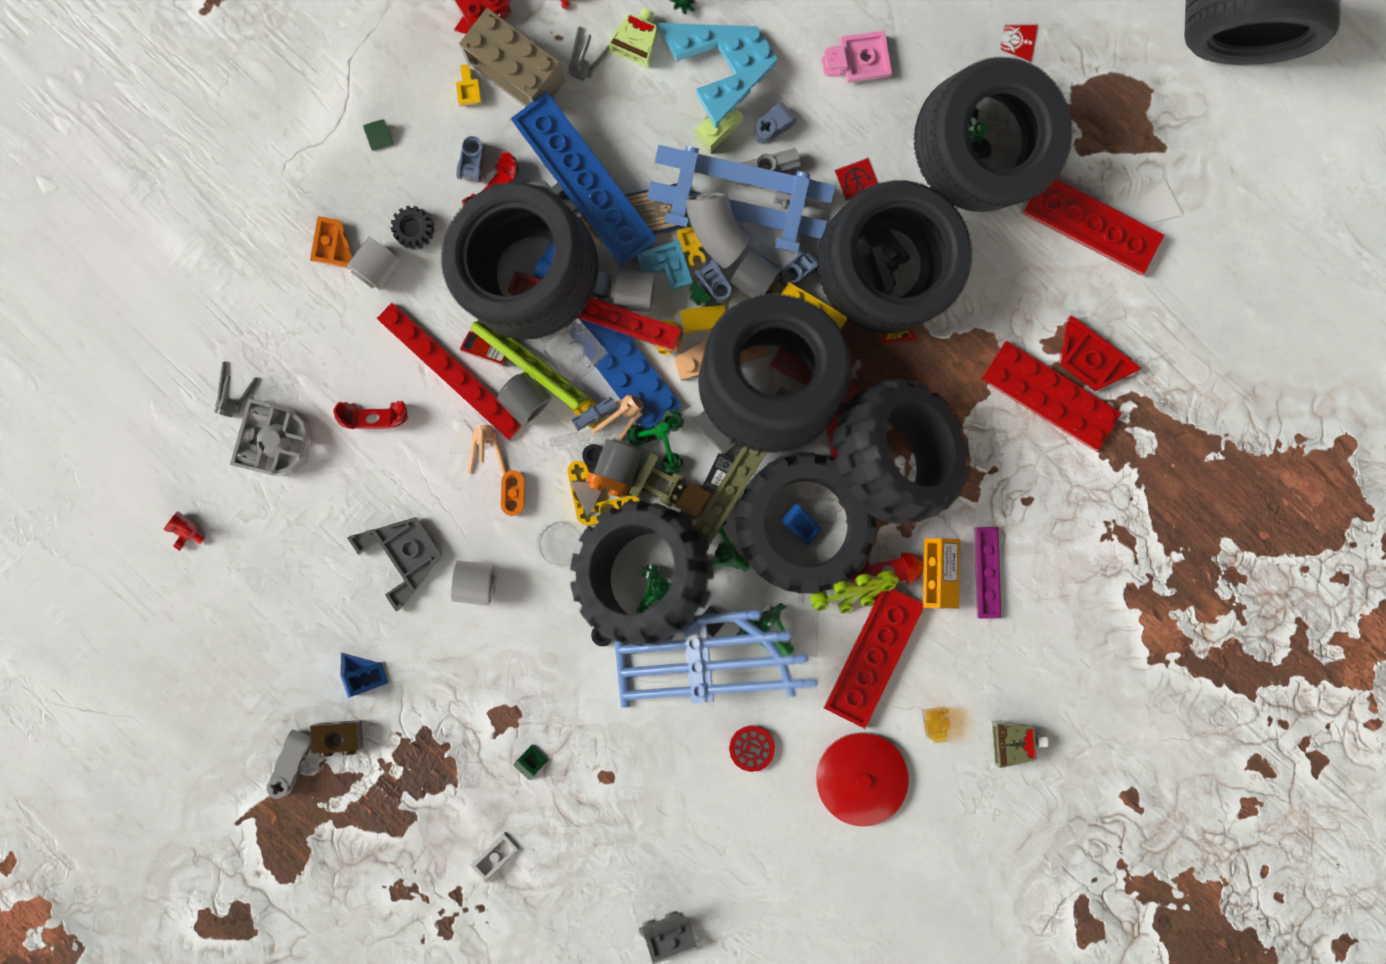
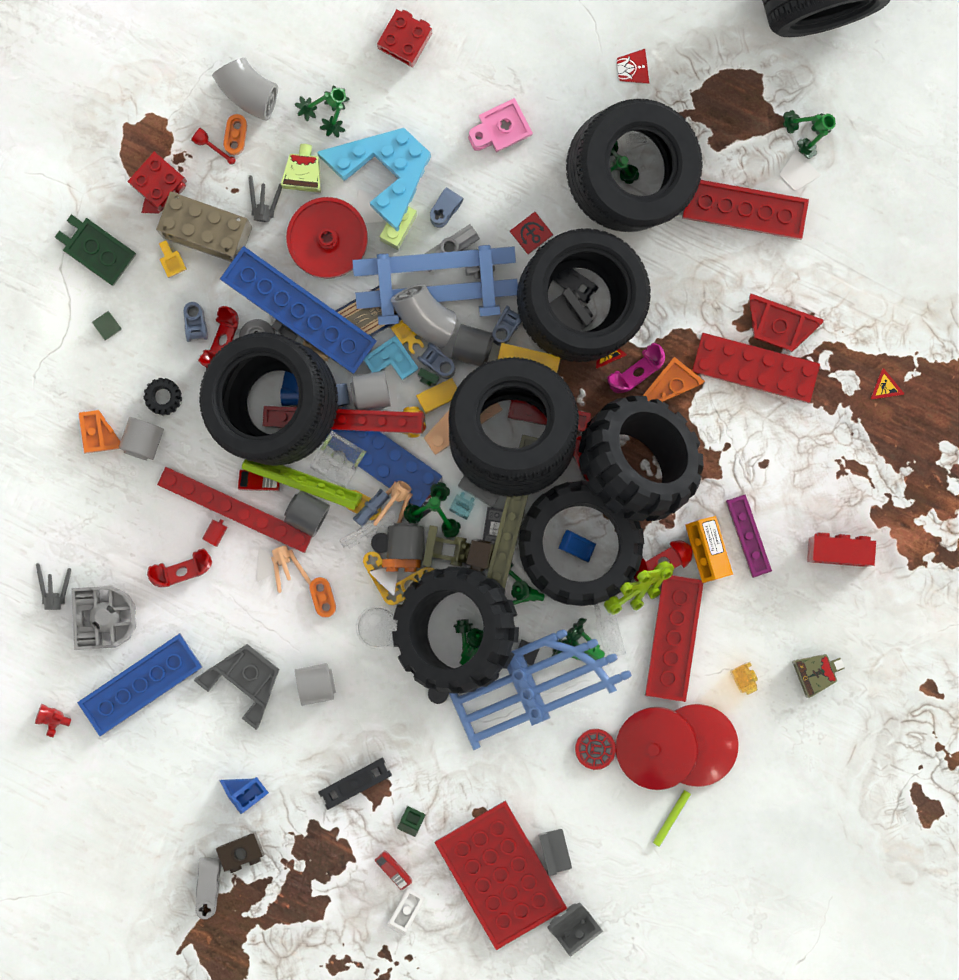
camera: 15 degrees left, 0 degrees up
none -> dark green tile [55,214,136,286]
none -> blue plate [77,633,203,736]
none -> red piece [202,519,228,547]
none -> red dish [286,197,368,279]
none -> black plate [318,757,392,810]
none -> slope [375,850,413,890]
none -> red plate [434,800,567,950]
none -> clear light blue tile [449,492,475,520]
none -> dark grey panel [539,829,572,876]
none -> dark pink piece [607,343,665,393]
none -> red dish [616,707,698,790]
none -> orange wing [643,357,705,402]
none -> lime bar [652,790,691,847]
none -> plant [783,110,836,159]
none -> red brick [807,533,876,567]
none -> sticker [871,368,904,399]

